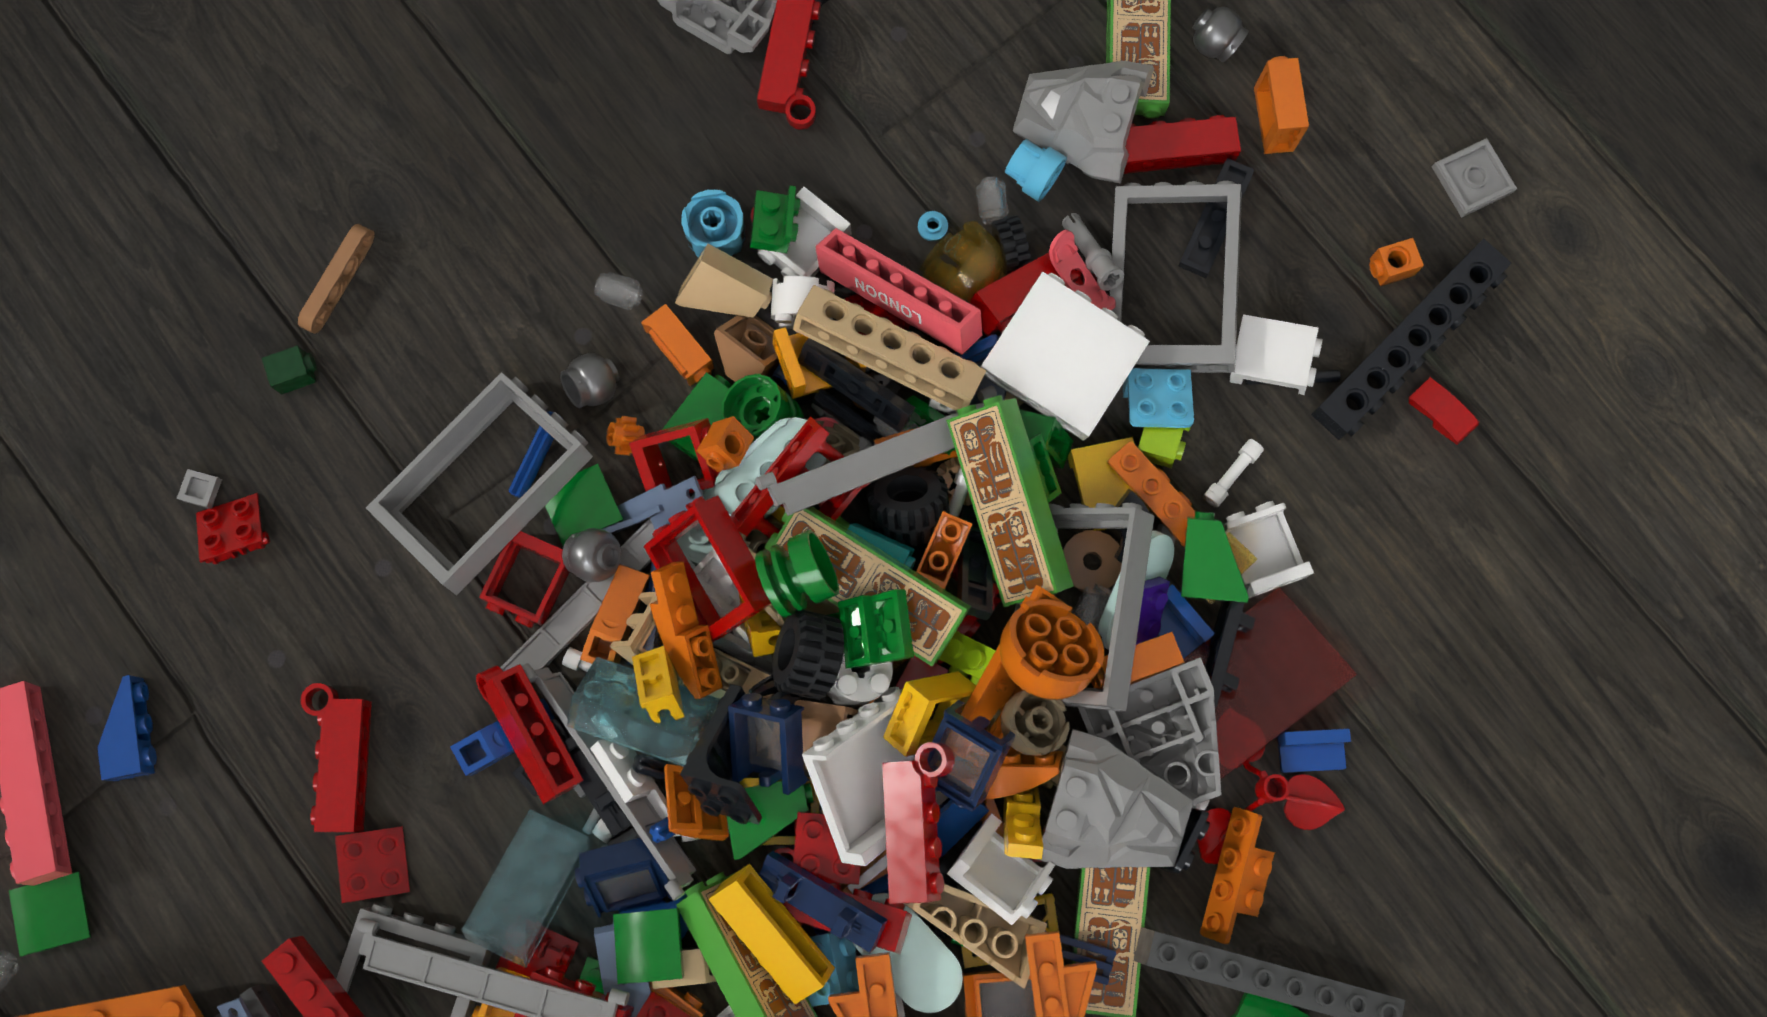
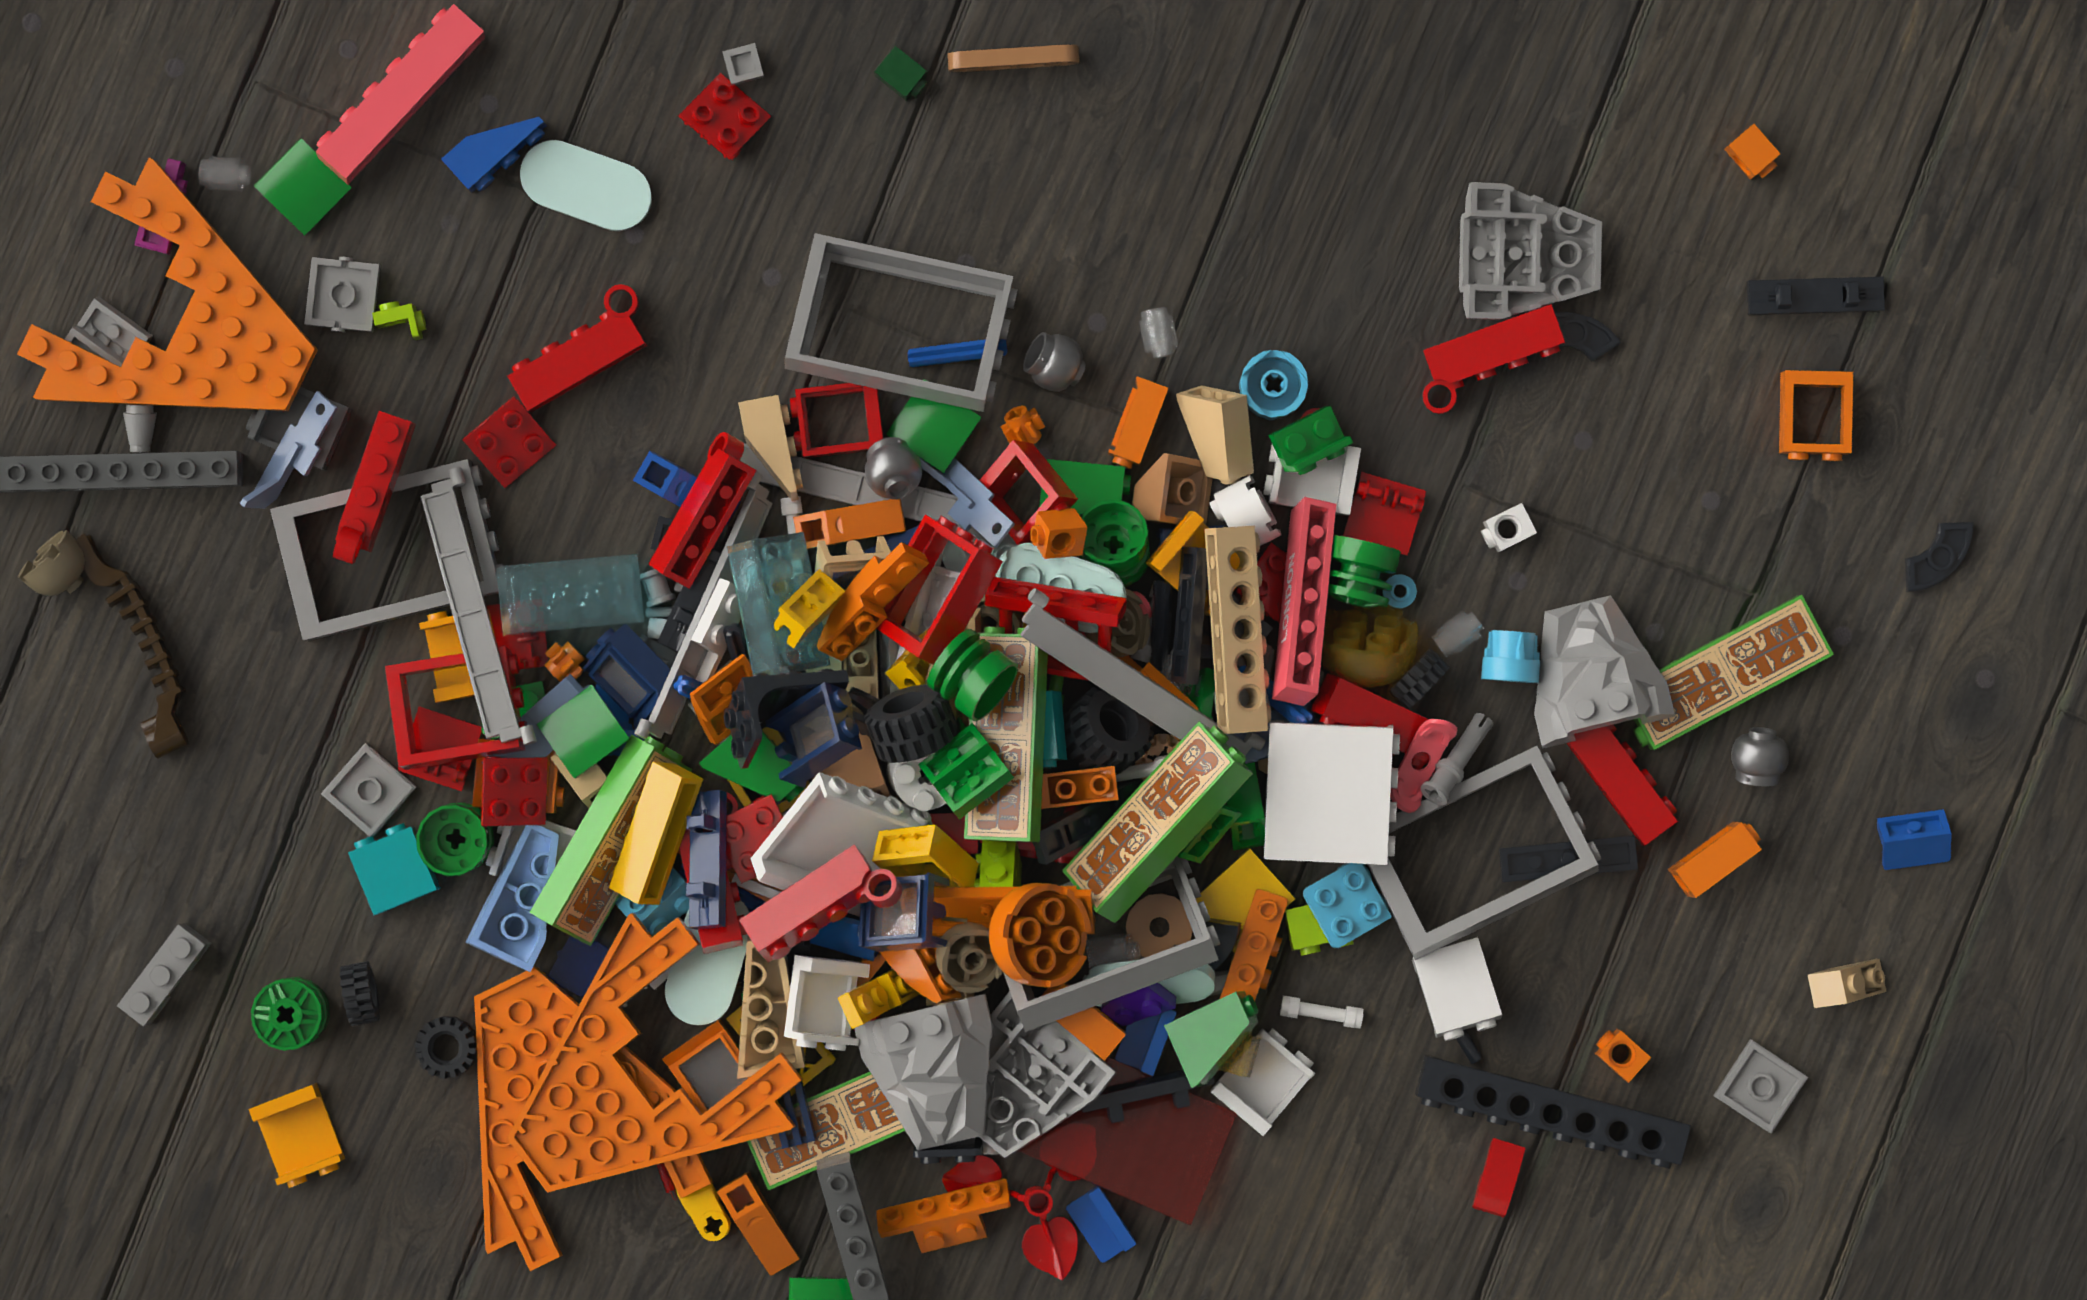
camera: 65 degrees right, 10 degrees up
none -> light grey plate [304,257,381,332]
none -> lime bracket [372,301,427,340]
none -> light aqua tile [520,140,652,231]
none -> orange gear [544,641,585,682]
none -> light grey bush [637,569,676,608]
none -> tan slope [738,395,803,501]
none -> green wheel [1328,535,1401,608]
none -> red hinge [1343,472,1426,556]
none -> white brick [1481,503,1537,552]
none -> tan slope [1808,959,1886,1008]

